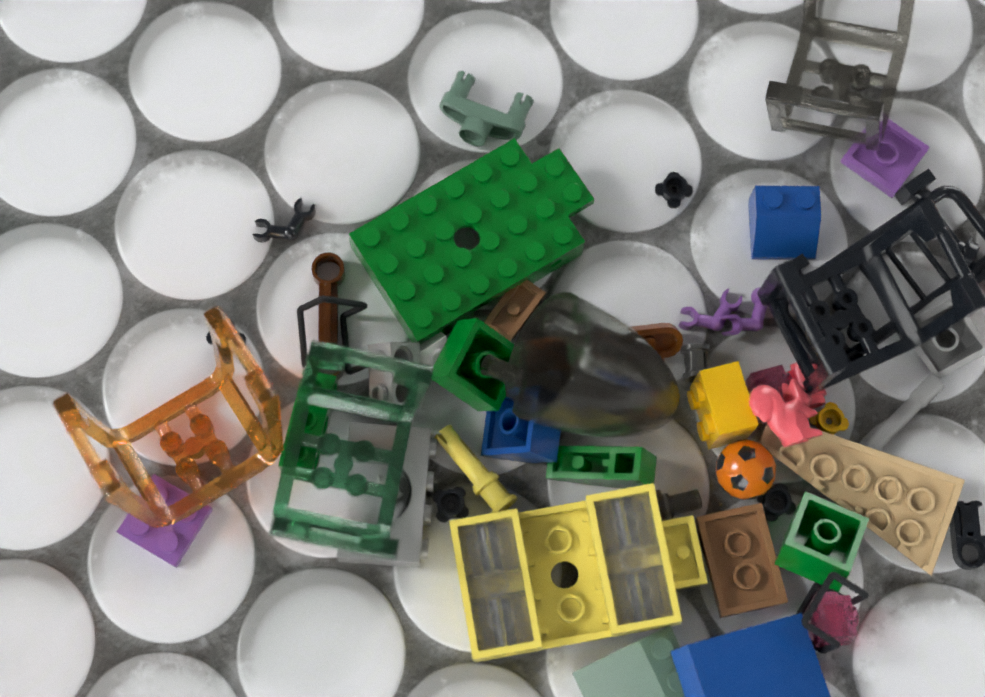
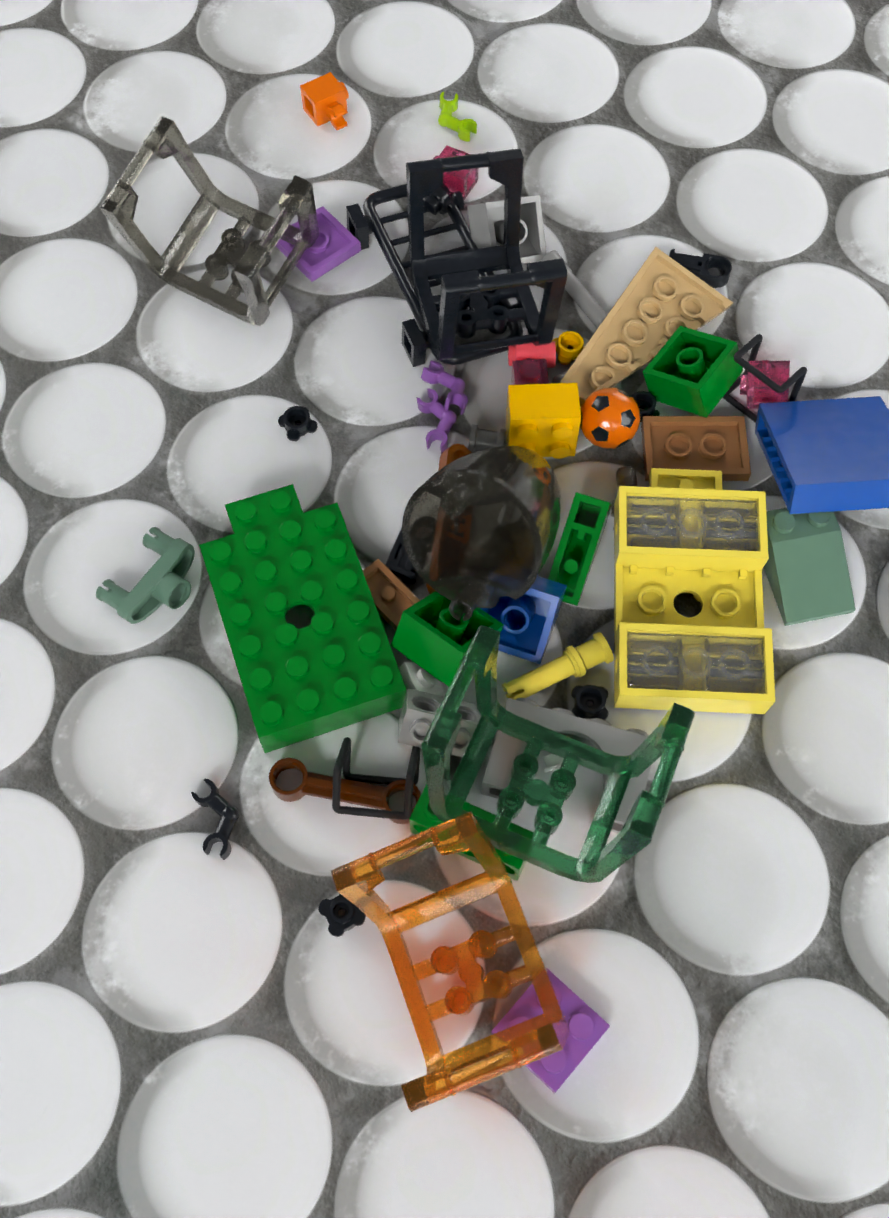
camera: 70 degrees left, 10 degrees down
blue slope [748,185,821,260] -> none
coral animal [749,378,823,448] -> none

